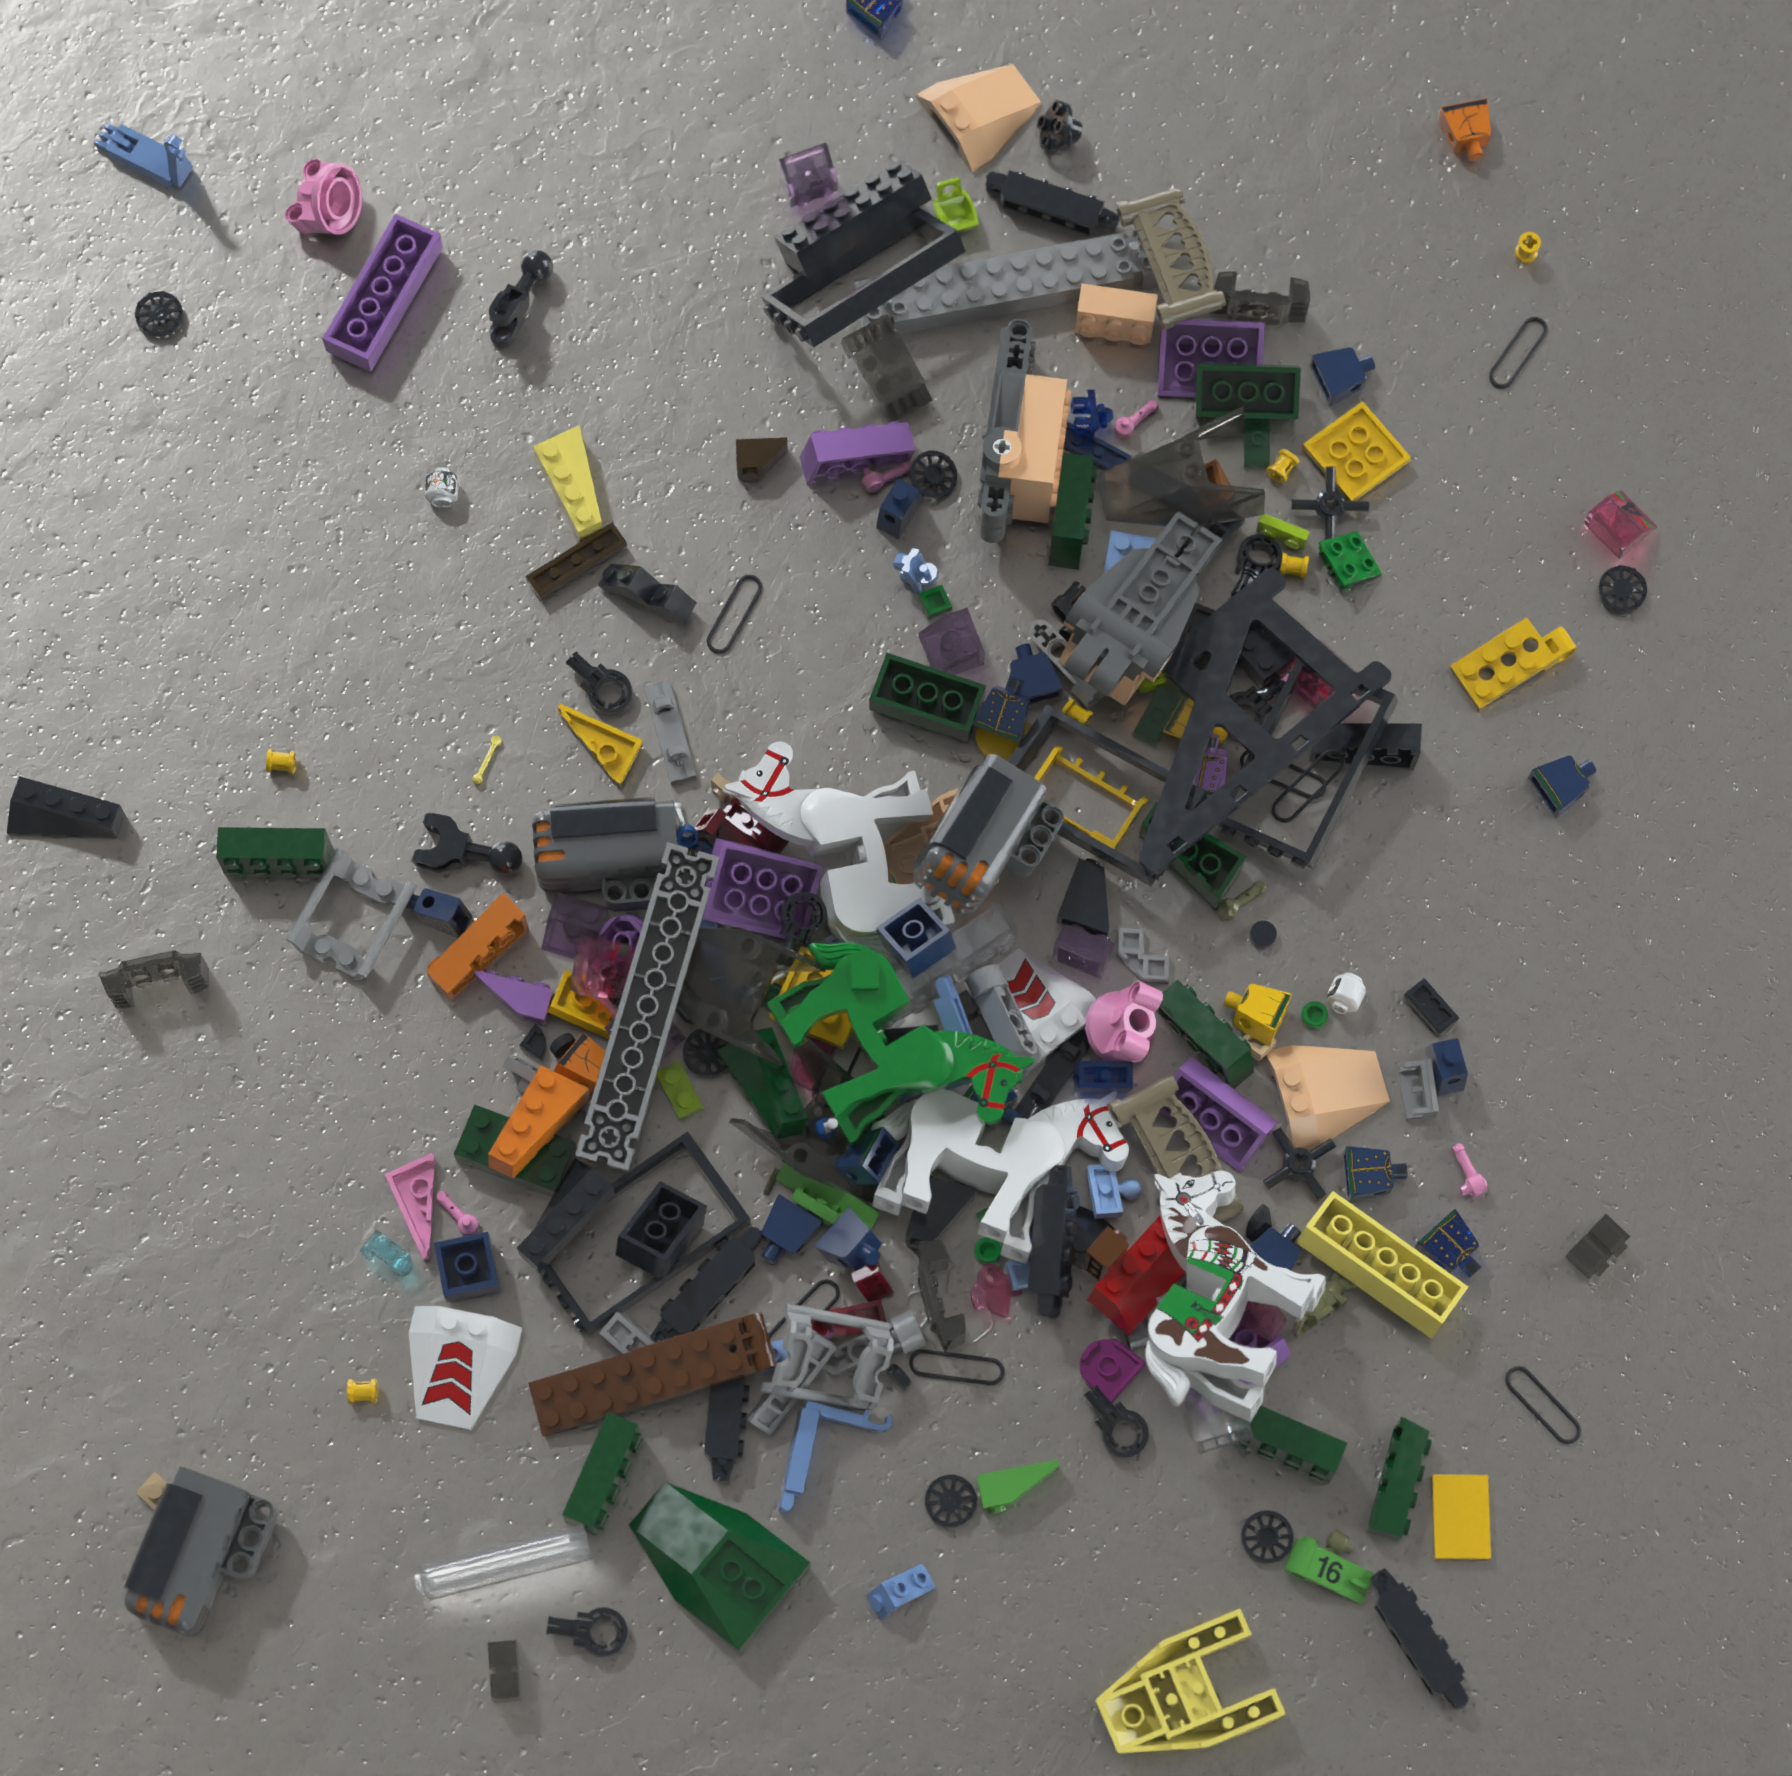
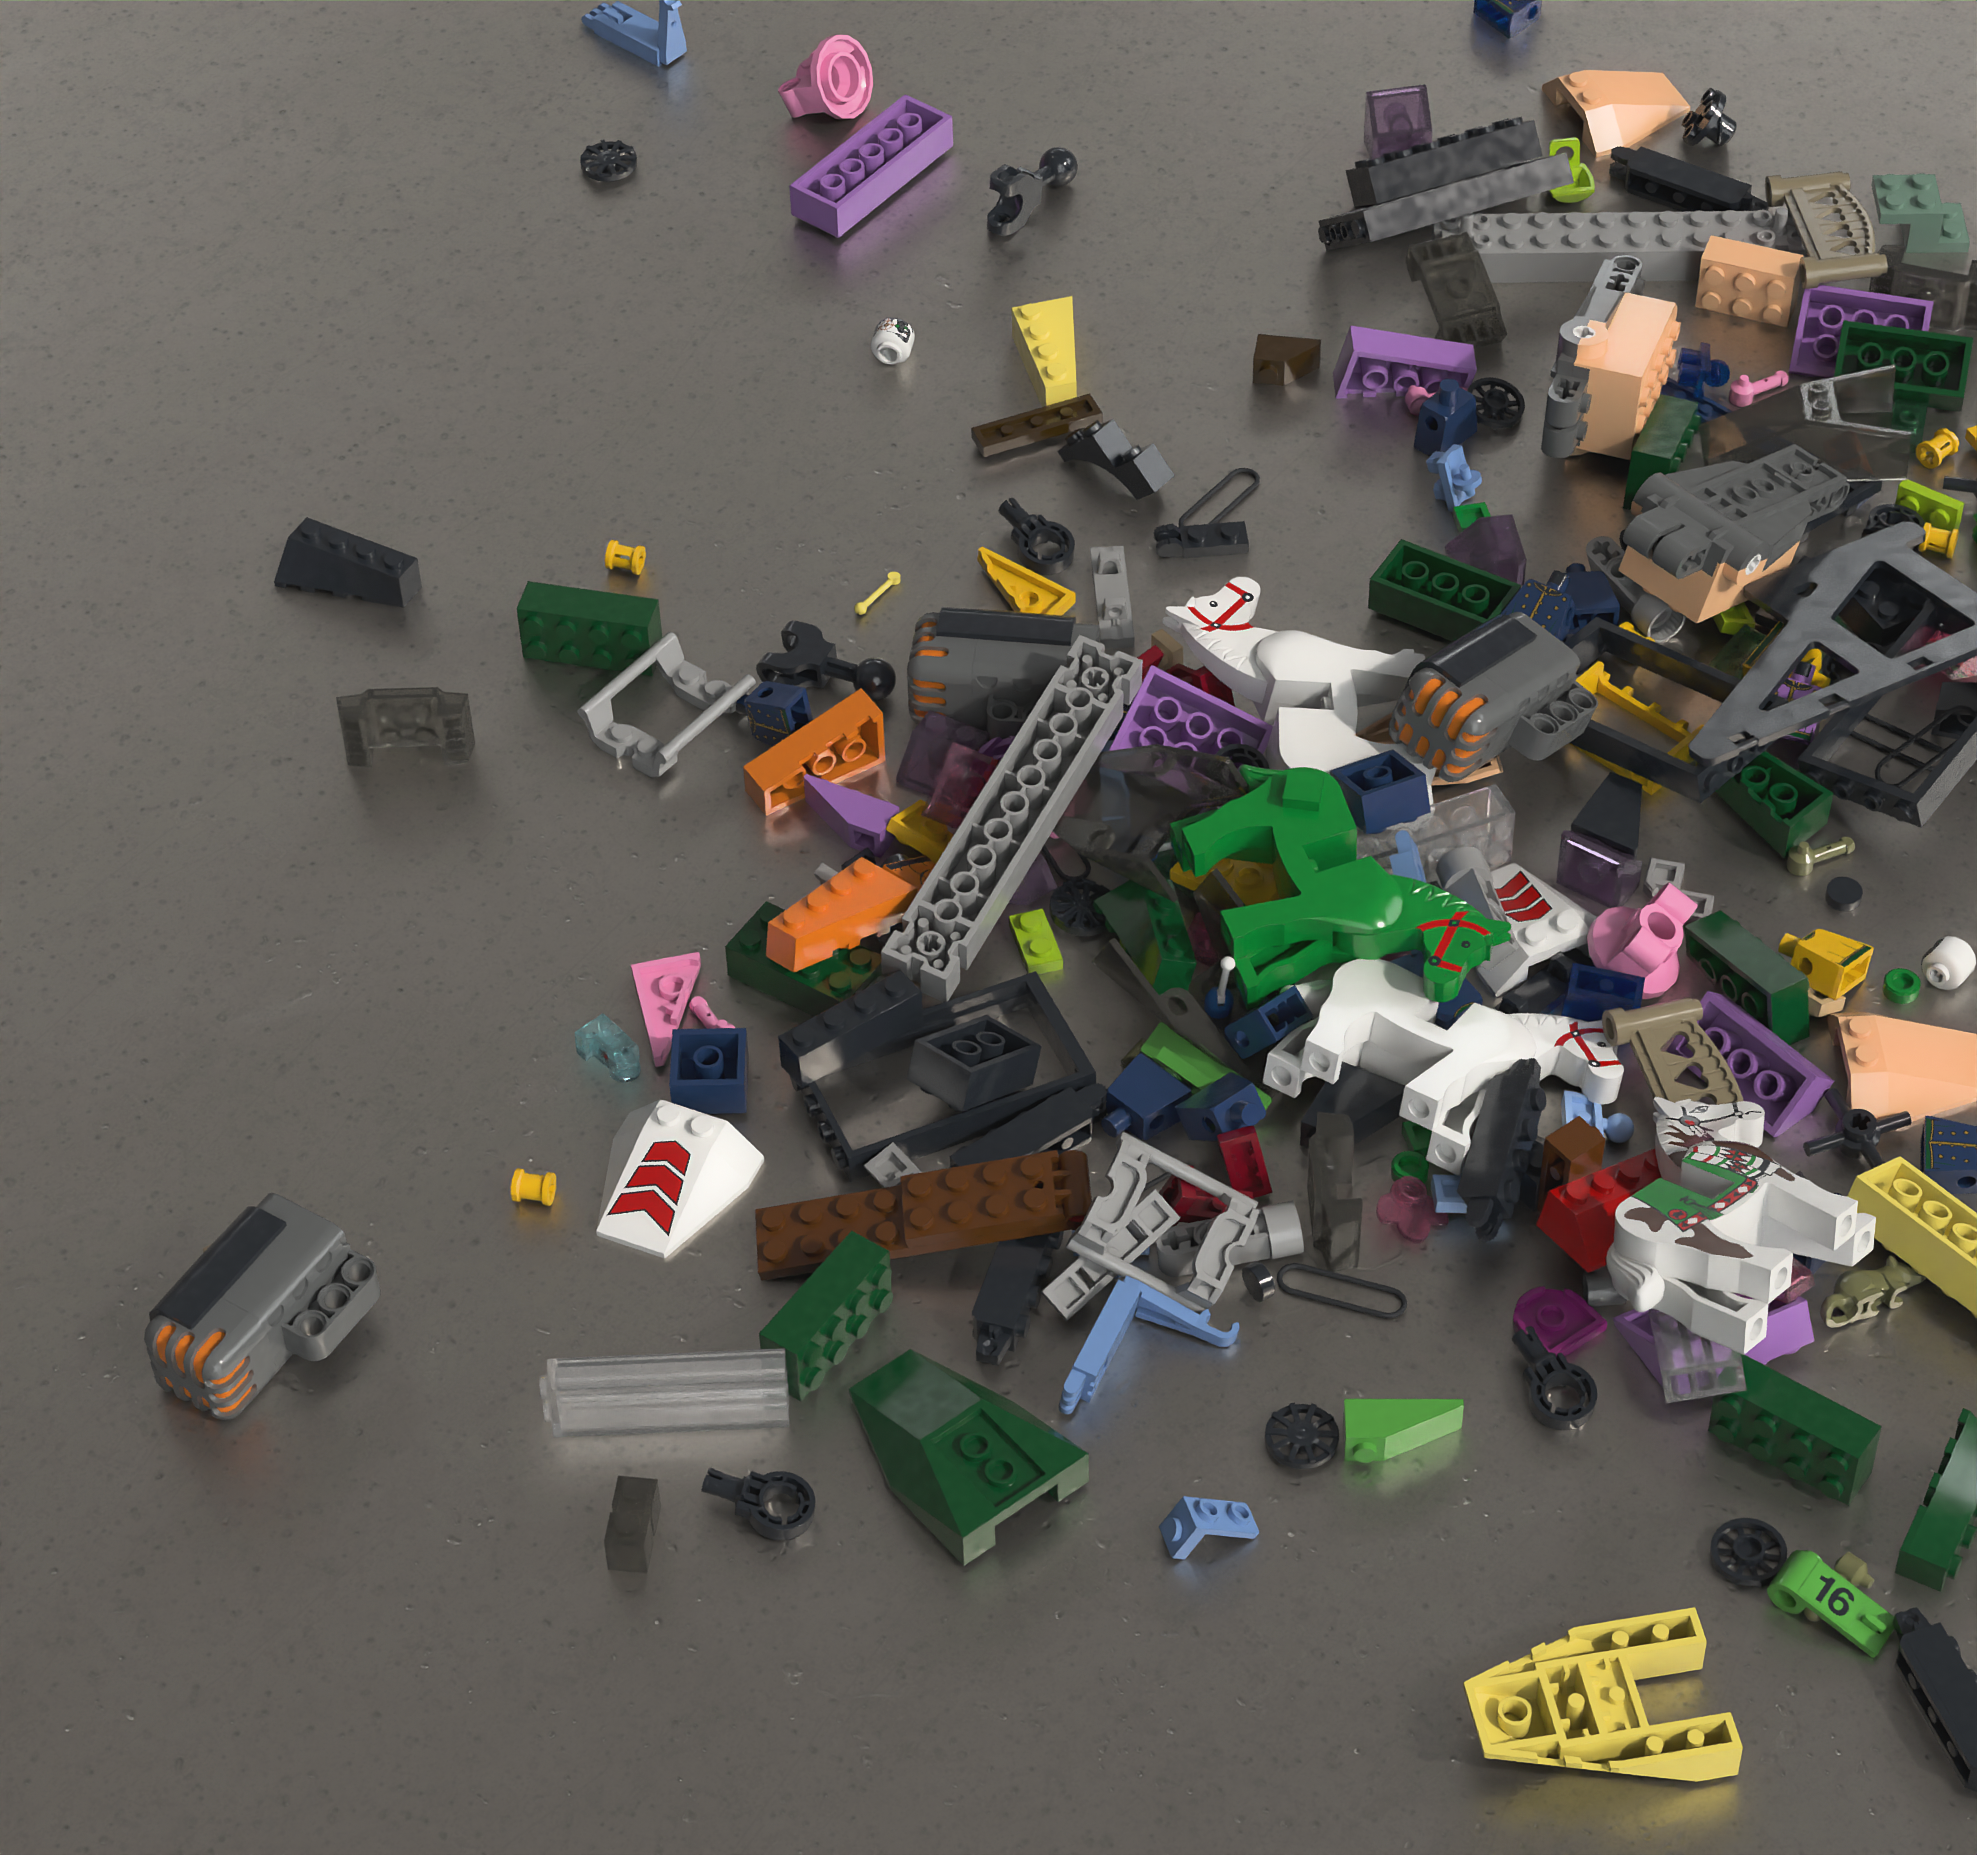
camera: 15 degrees right, 25 degrees down
none -> black hinge [1153,521,1249,558]
none -> sand green bracket [1871,173,1970,253]

